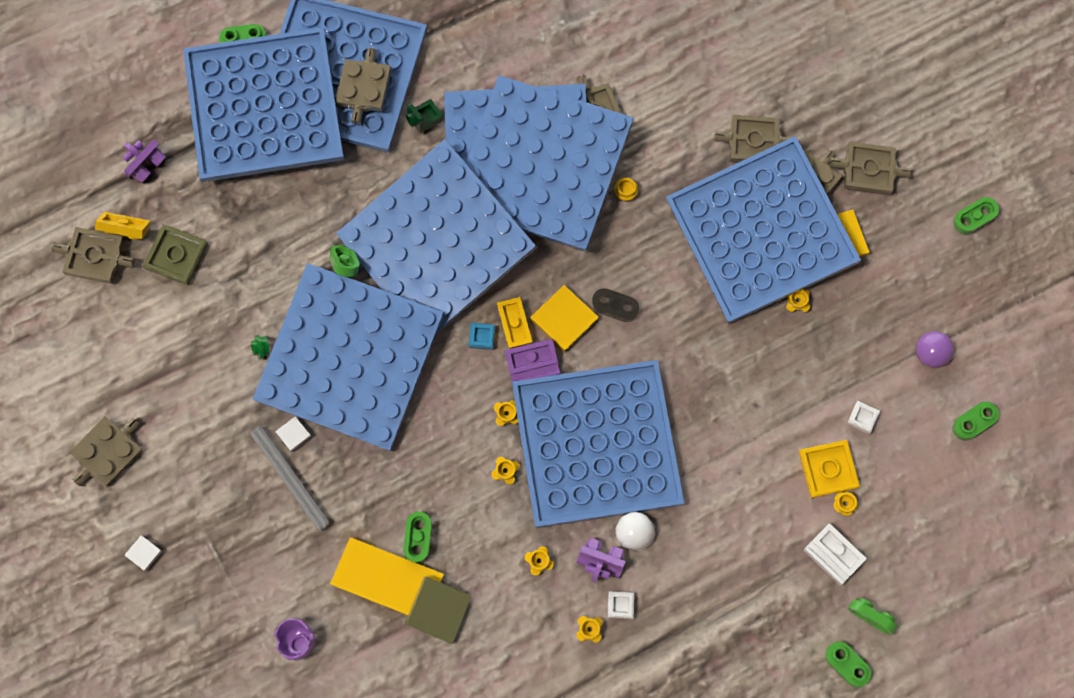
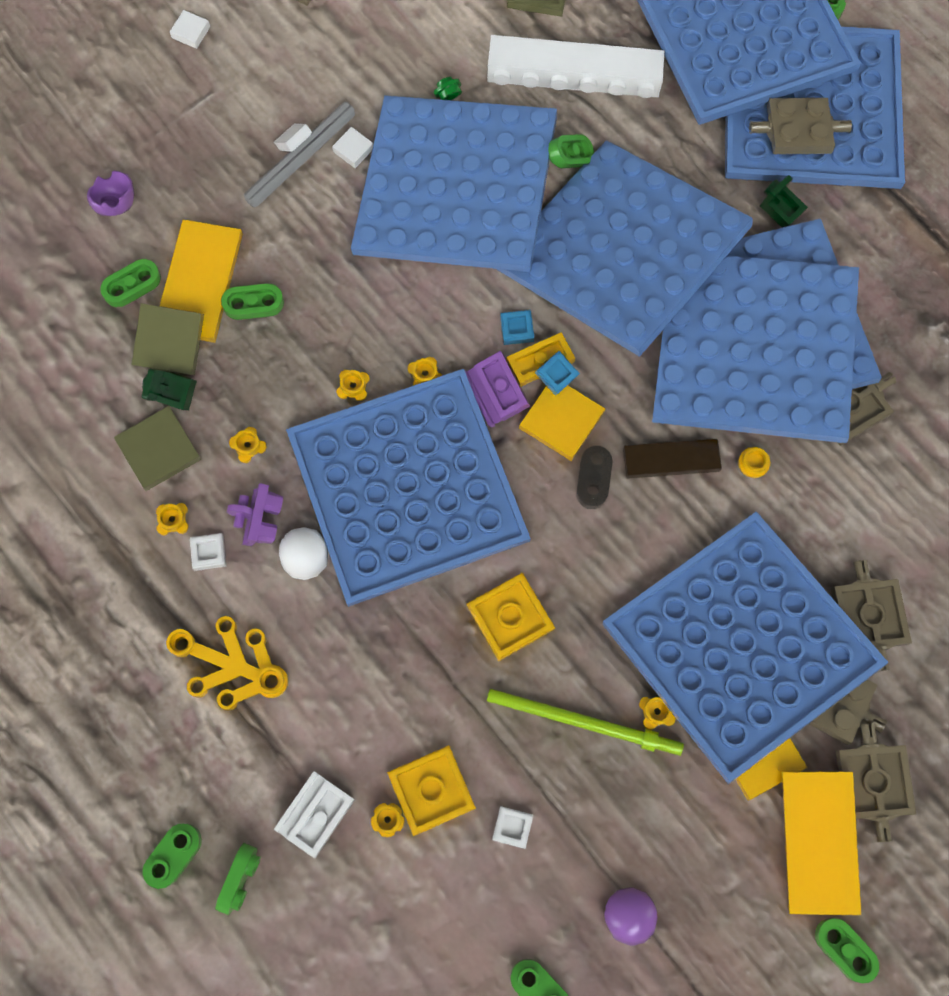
camera: 80 degrees right, 0 degrees up
none -> bright green plate [101,259,161,307]
none -> olive tile [114,406,202,491]
none -> dark green bracket [141,368,197,411]
none -> yellow plant [166,616,288,711]
none -> white tile [274,123,312,152]
none -> yellow tile [466,572,555,662]
none -> white brick [487,35,665,98]
none -> lime bar [487,688,684,756]
none -> dark azure tile [535,351,580,396]
none -> dark brown tile [623,439,722,479]
none -> yellow tile [782,771,861,915]

